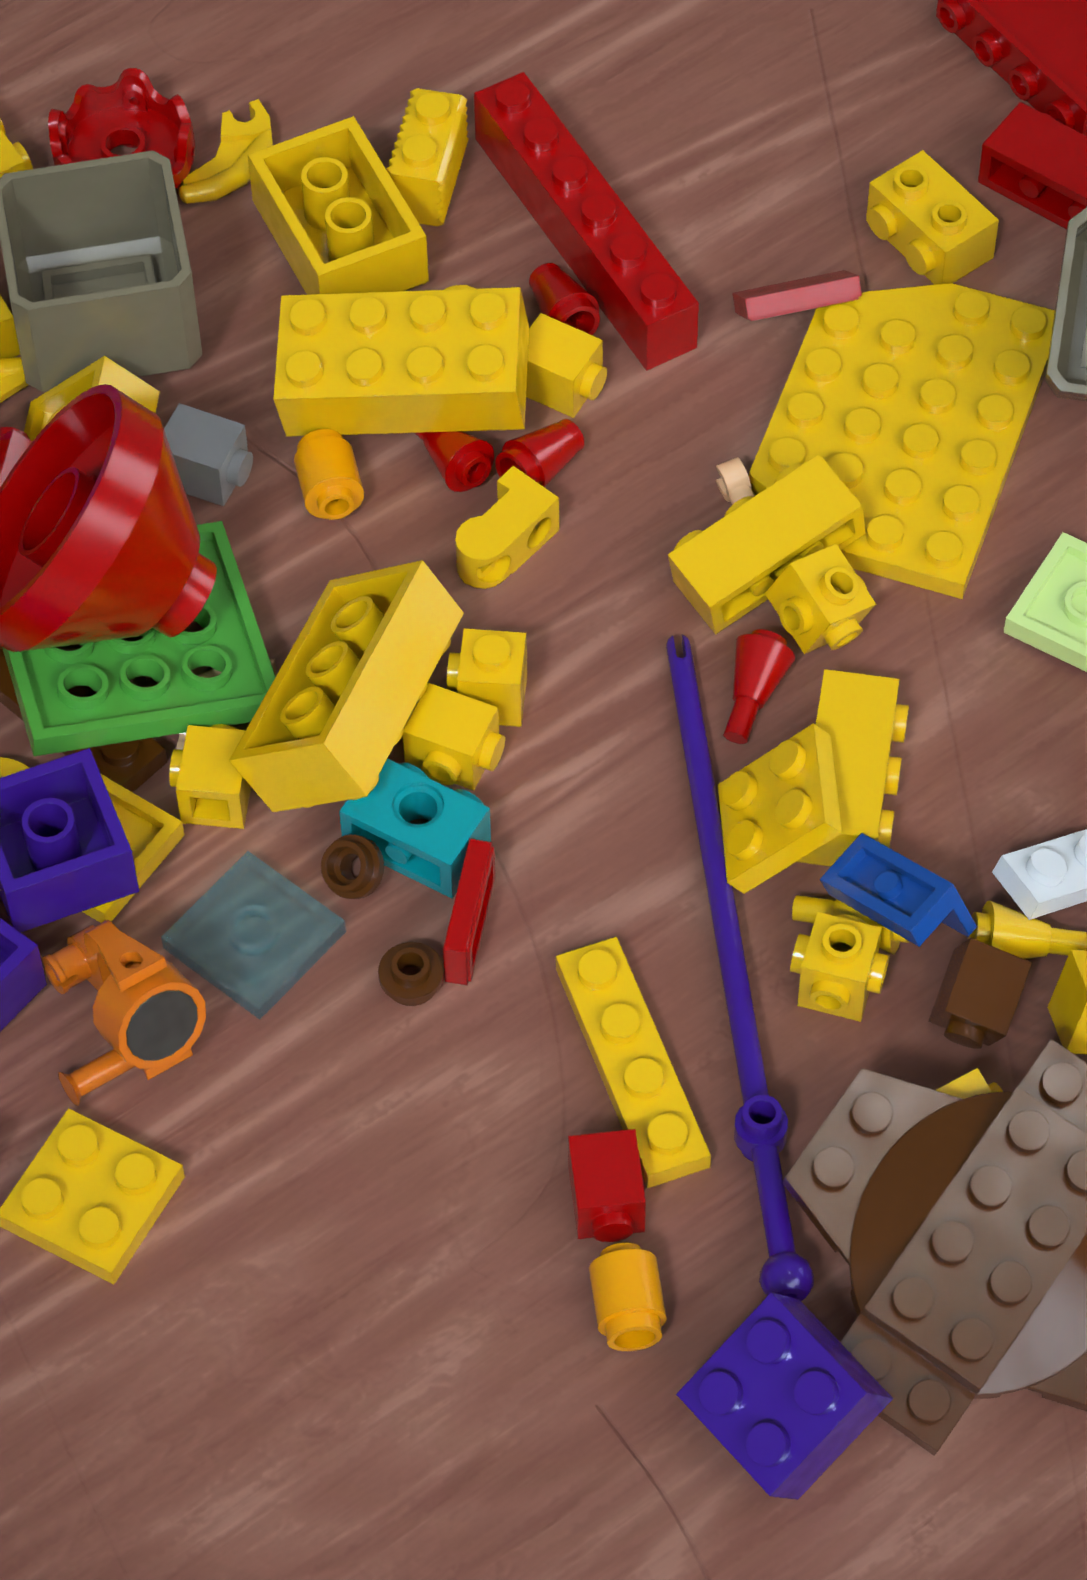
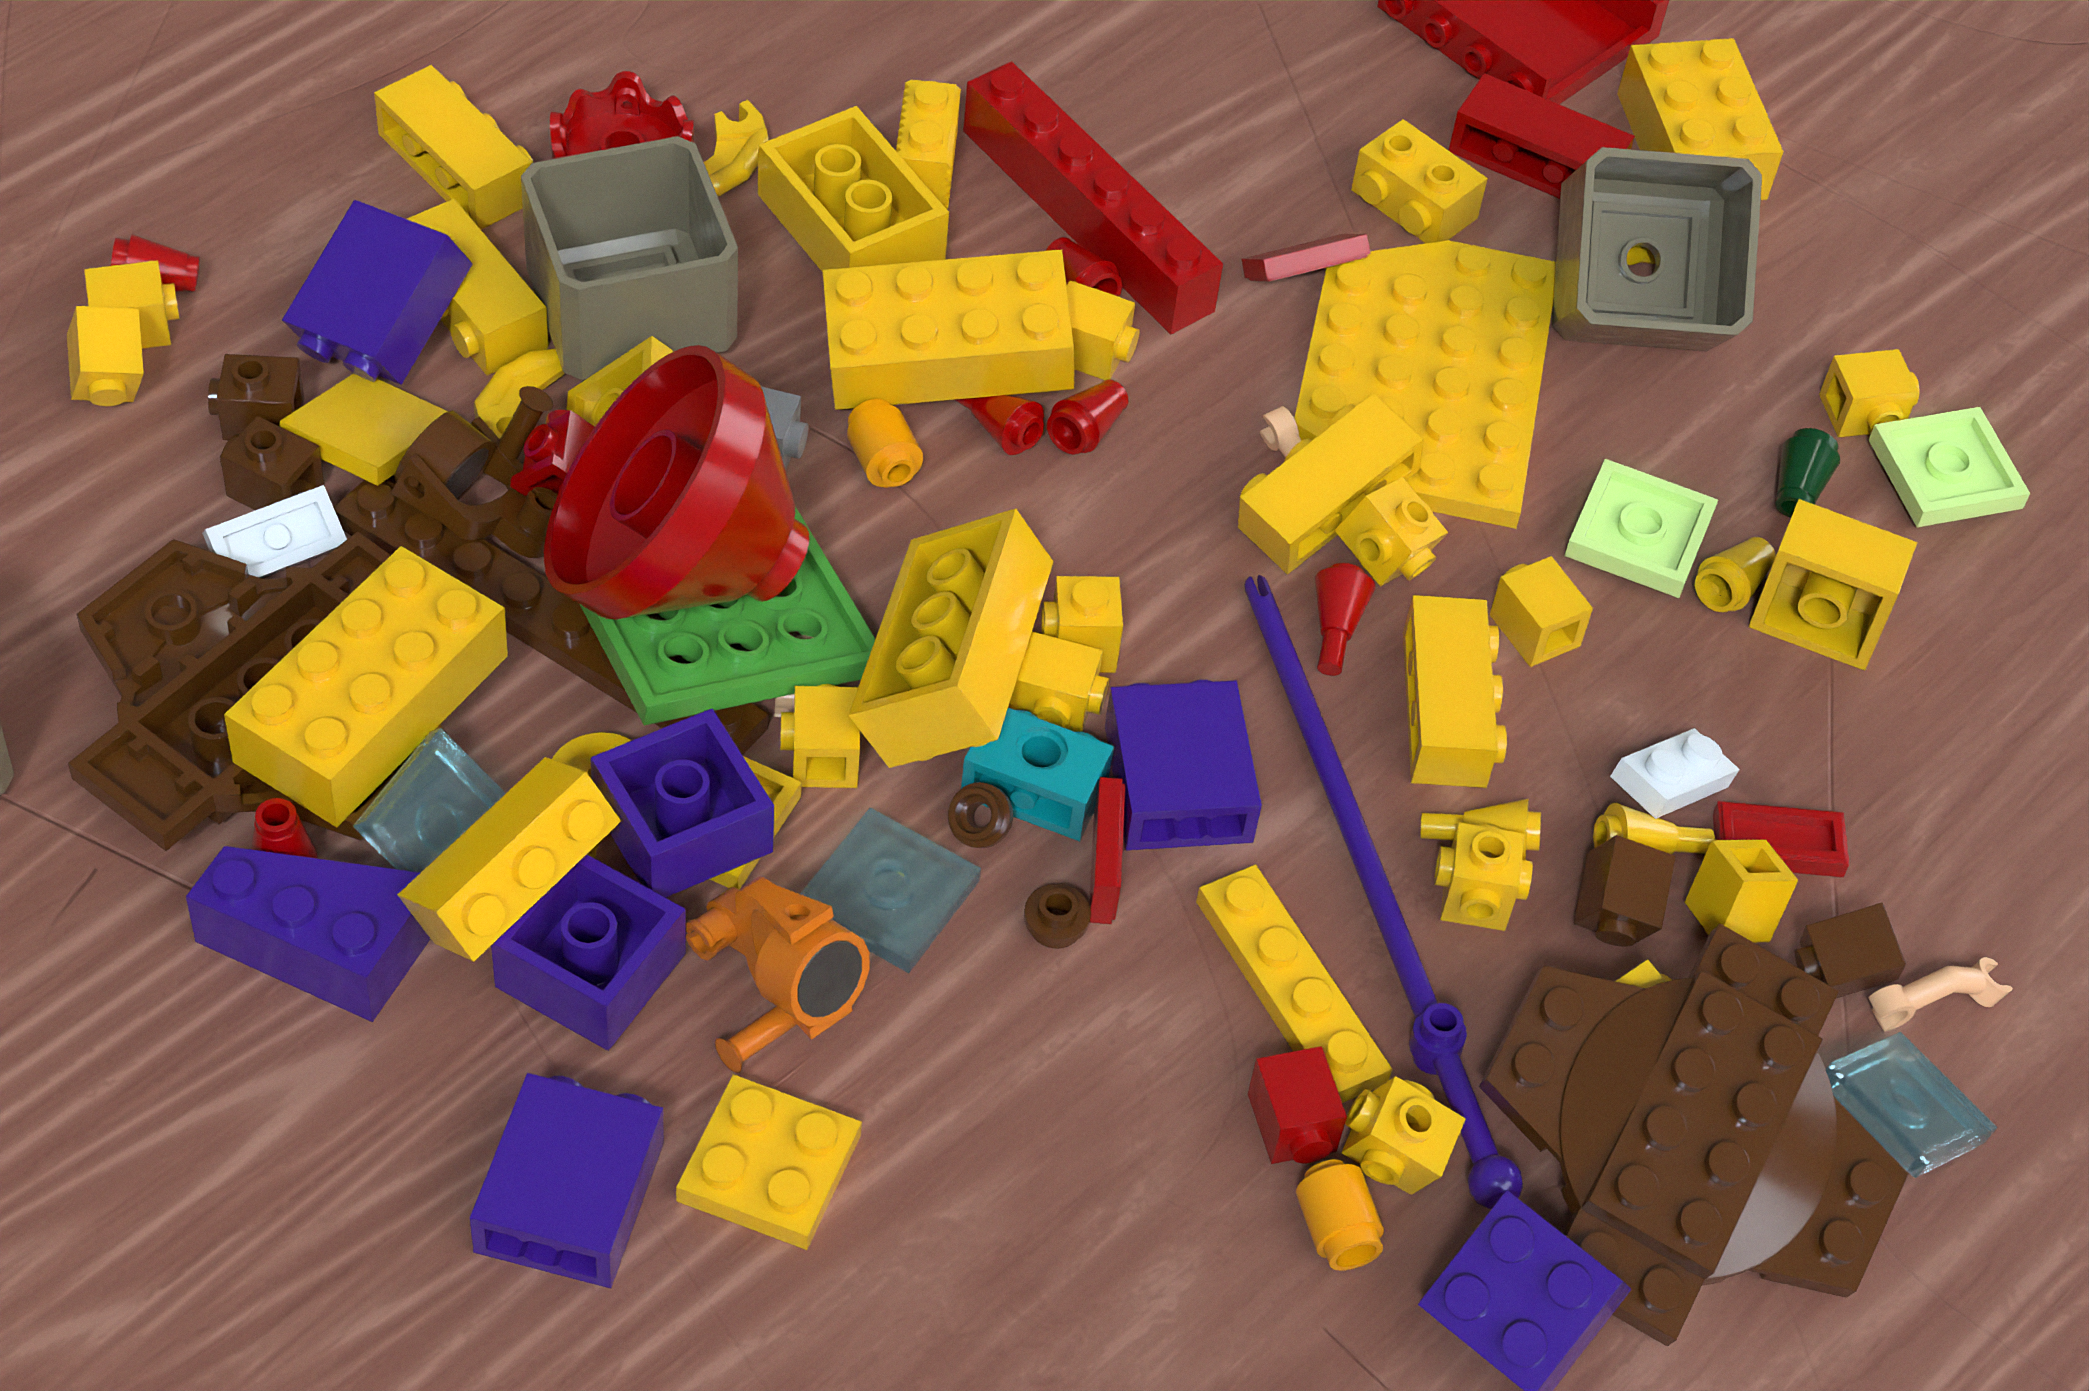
camera: 15 degrees left, 5 degrees down
yellow leg [455,466,559,589] -> none
yellow plate [718,723,842,894] -> none
blue panel [820,833,977,947] -> none
none -> dark purple brick [1105,680,1262,851]
none -> yellow brick [1341,1076,1466,1195]
none -> yellow brick [1490,556,1593,667]

